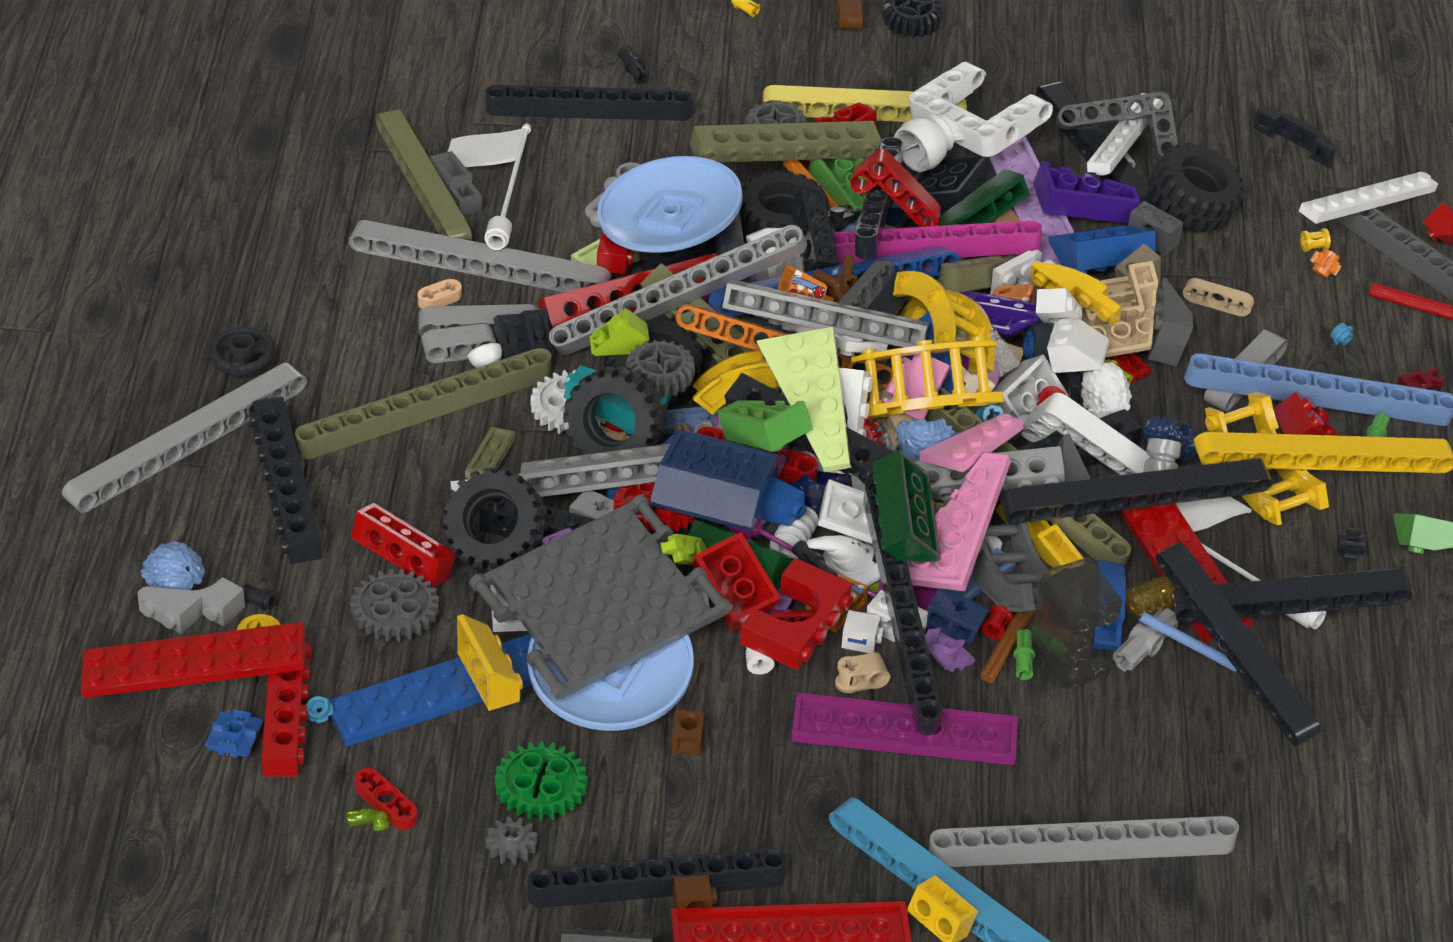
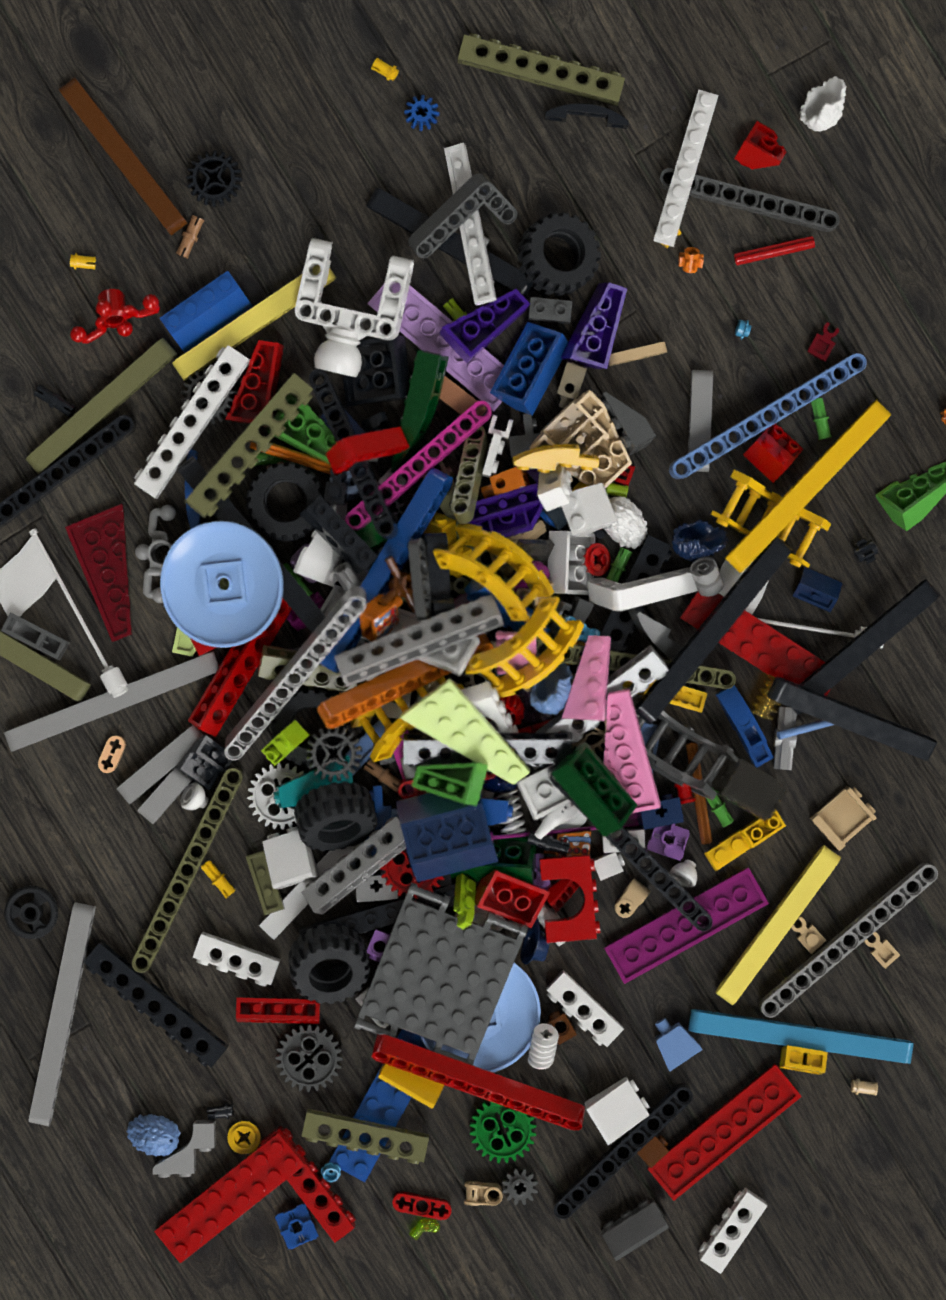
camera: 30 degrees left, 45 degrees up
none -> olive beam [25,338,177,475]
none -> dark red wing [65,504,132,642]
none -> red wheel [70,289,160,344]
none -> white brick [134,345,250,499]
none -> blue slope [160,271,253,353]
none -> medium nougat pin [176,215,204,259]
none -> white brick [193,932,281,987]
none -> yellow axle [201,860,236,898]
none -> white slope [262,826,320,889]
none -> olive brick [302,1109,429,1164]
none -> yellow pin [371,58,399,81]
none -> red beam [372,1034,585,1131]
none -> blue gear [404,95,440,131]
none -> olive brick [458,33,625,106]
none -> tan piece [464,1181,503,1206]
none -> dark blue piece [521,918,550,964]
none -> white piece [528,1024,559,1069]
none -> white brick [546,970,624,1047]
none -> dark purple wedge [561,283,627,369]
none -> white slope [585,1076,650,1145]
none -> medium blue torso [655,1018,703,1071]
none -> white brick [669,859,697,887]
none -> yellow slope [704,809,786,871]
none -> light yellow beam [715,845,841,1005]
none -> tan plate [791,916,827,954]
none -> dark blue panel [793,567,842,612]
none -> tan panel [810,786,876,851]
none -> tan plate [864,932,900,969]

